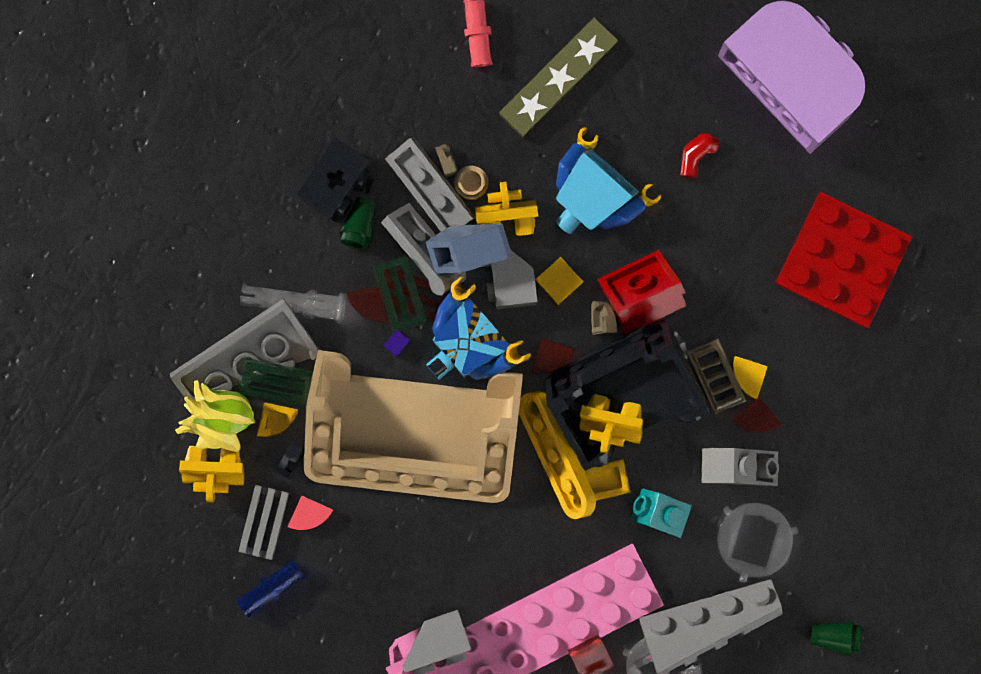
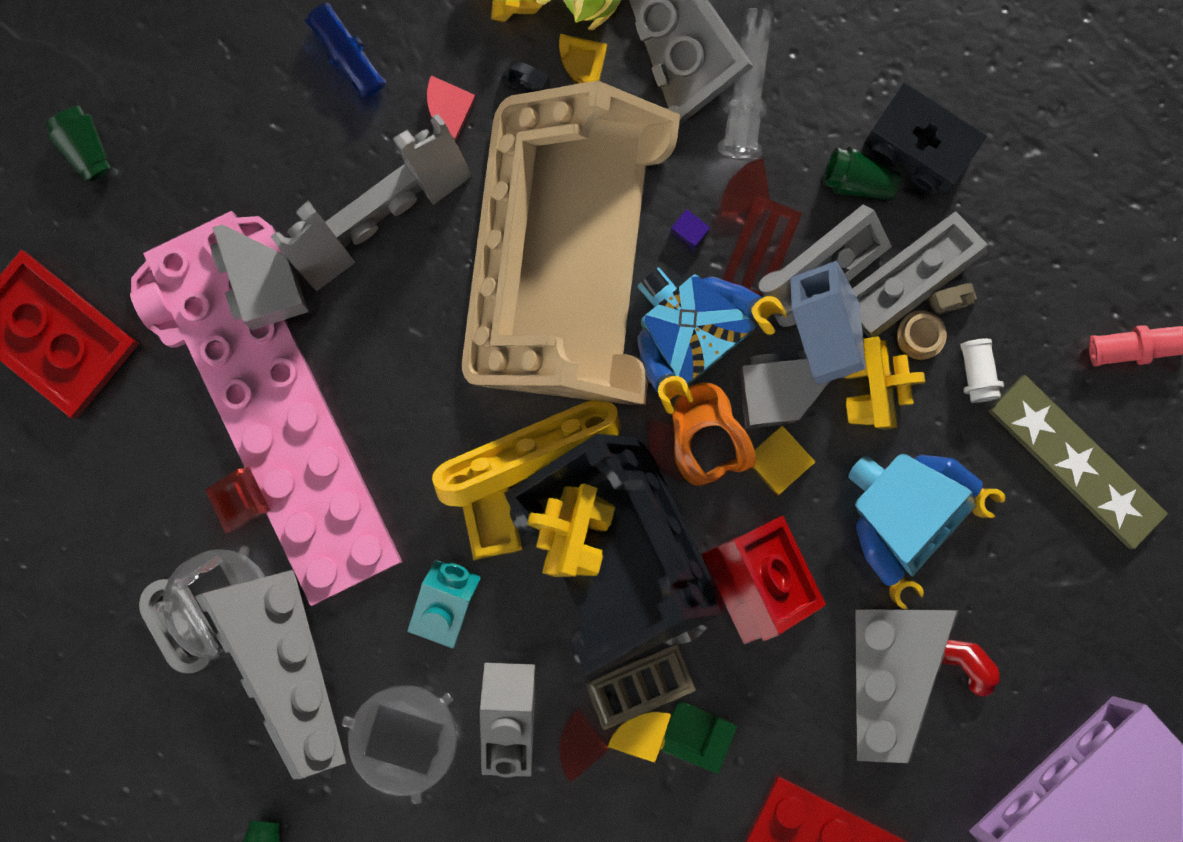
camera: 90 degrees right, 0 degrees up
light grey tile [238,485,290,560] -> none
clear green tile [239,358,313,407] -> none
clear green tile [373,256,427,332] -> none
dark tan tile [591,301,617,336] -> none
none -> light grey wedge [271,114,472,291]
none -> dark green panel [660,701,737,774]
none -> orange piece [672,383,756,486]
none -> light grey wing [856,609,959,763]
none -> white pin [960,338,1004,403]

